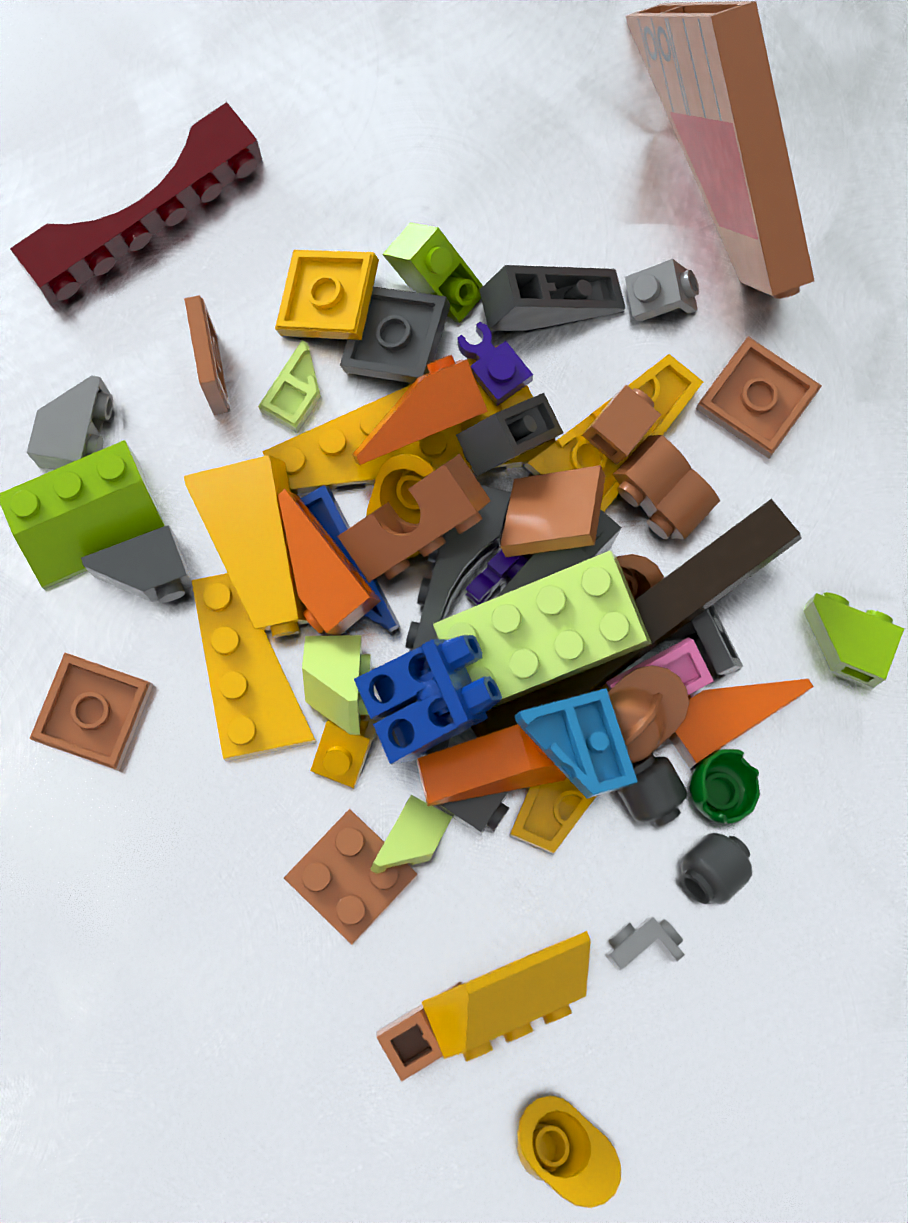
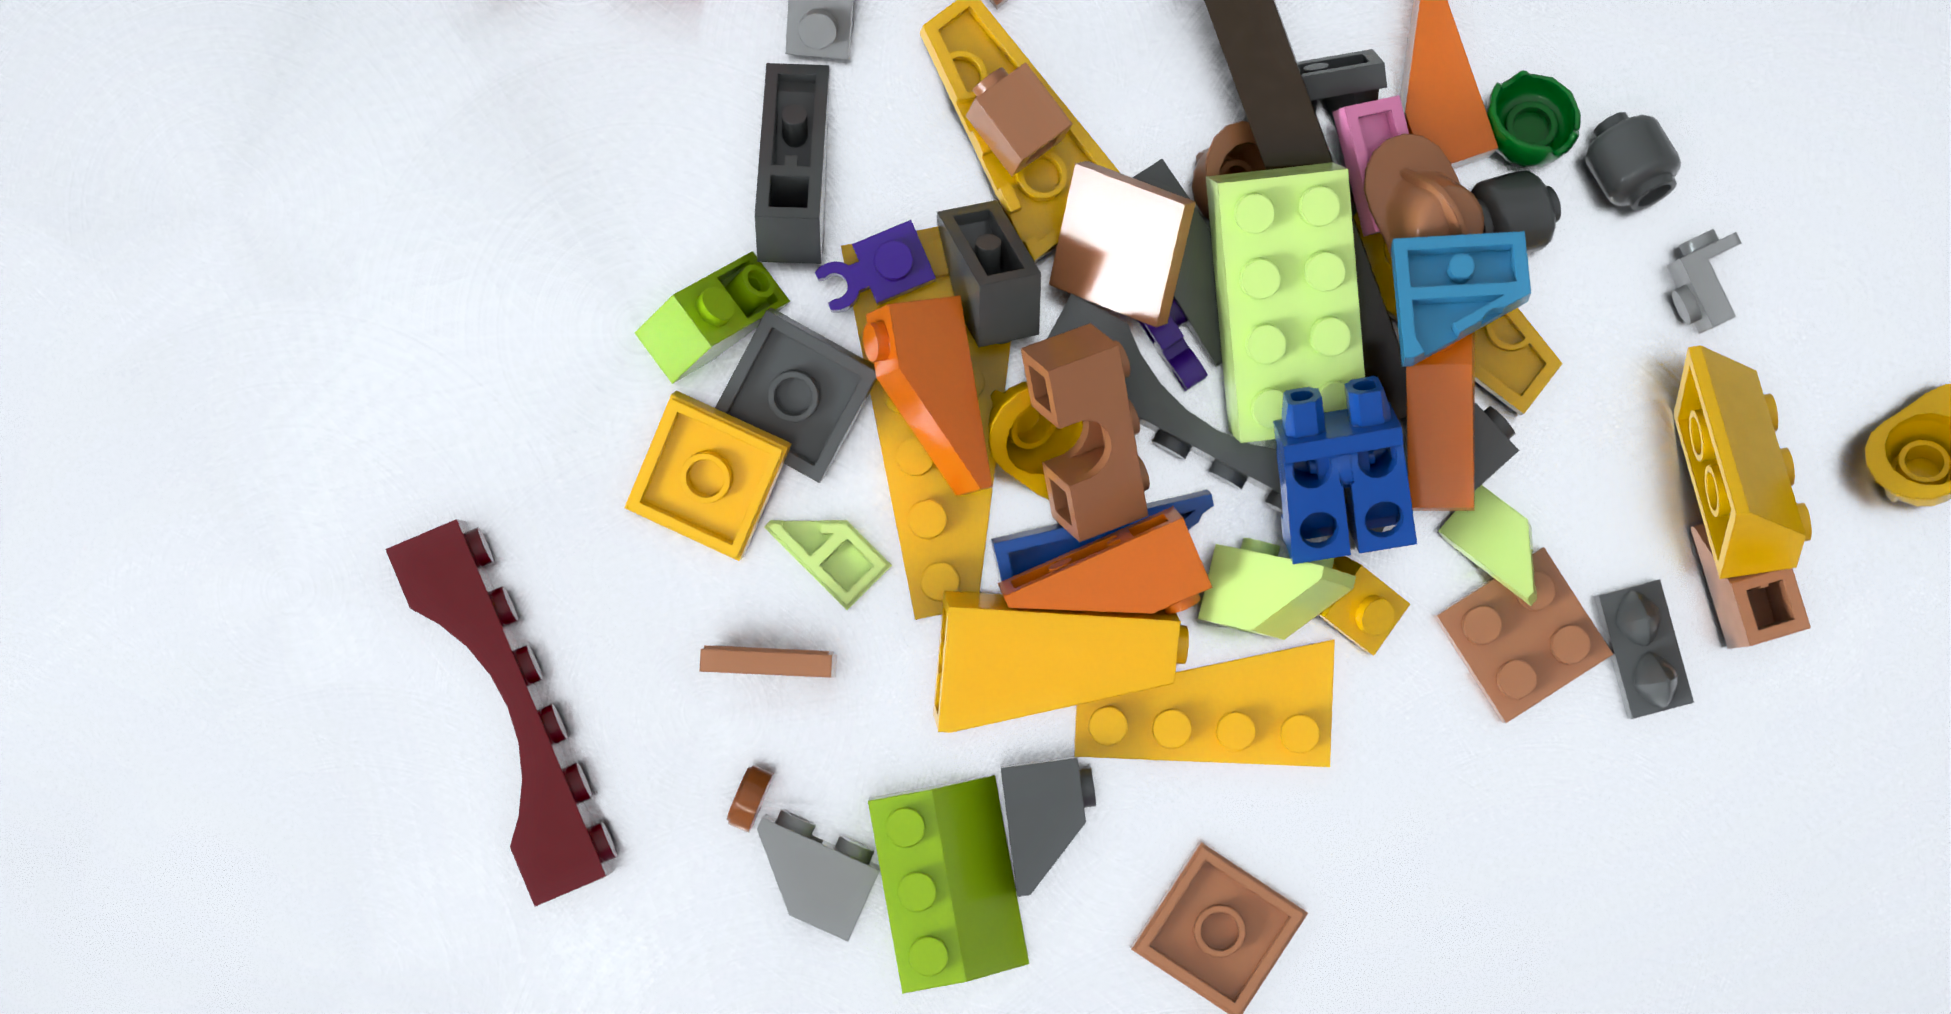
camera: 80 degrees left, 10 degrees up
nougat brick [613,435,721,540] -> none
none -> dark orange tile [726,765,774,833]
none -> dark grey tile [1594,579,1694,719]

